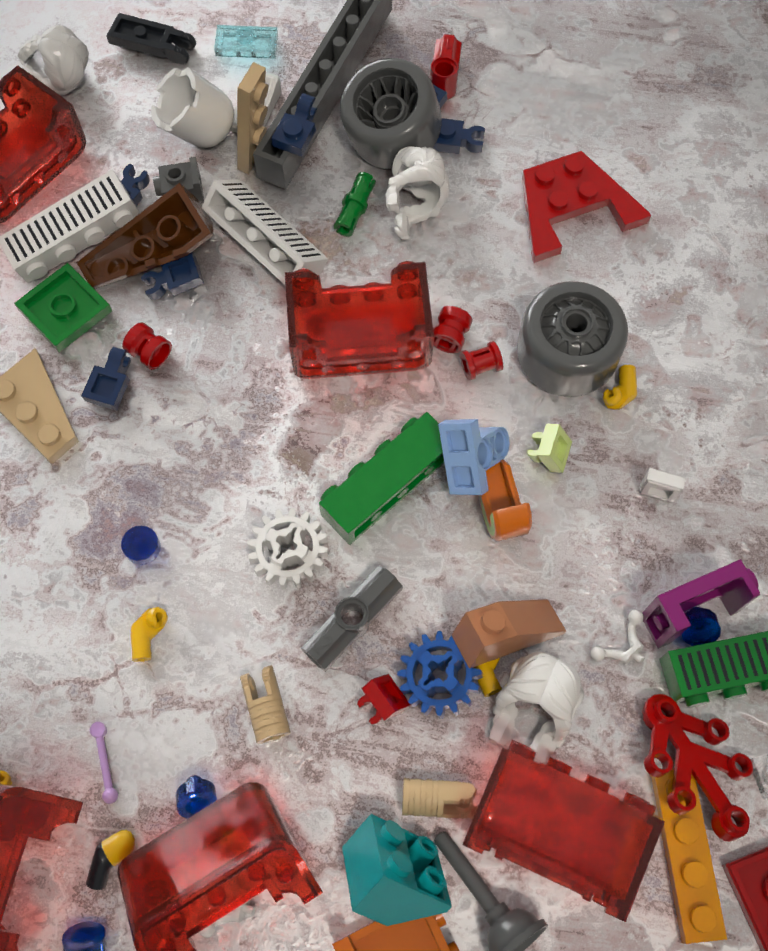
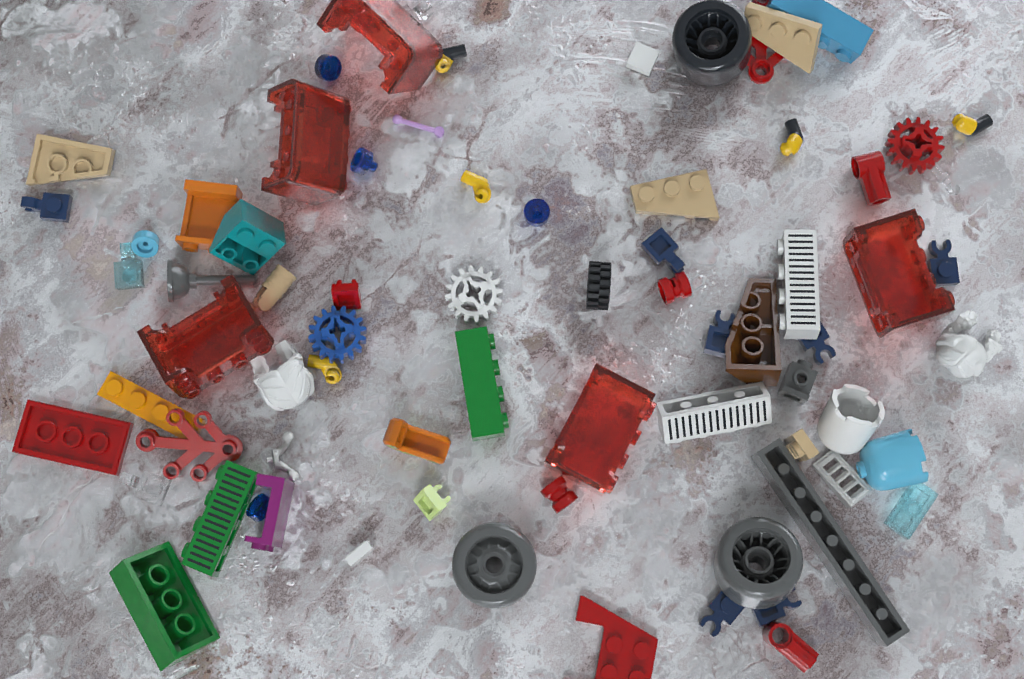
camera: 125 degrees right, 10 degrees up
green plate [14,263,112,353] -> none
arm [86,830,135,890] -> none
black hinge [106,13,197,65] -> none
tan hinge [240,665,291,744] -> none
dark blue plate [271,93,317,157] -> none
dark grey piece [301,565,403,672] -> none
green pin [334,172,376,237] -> none
white hair [386,146,450,240] -> none
light blue tile [438,419,510,495] -> none
nougat slope [452,599,566,669] -> none
red bush [460,341,503,380] -> none
yellow arm [603,365,637,410] -> none
none -> black tyre [586,261,611,311]
none -> medium azure cylinder [856,429,929,491]

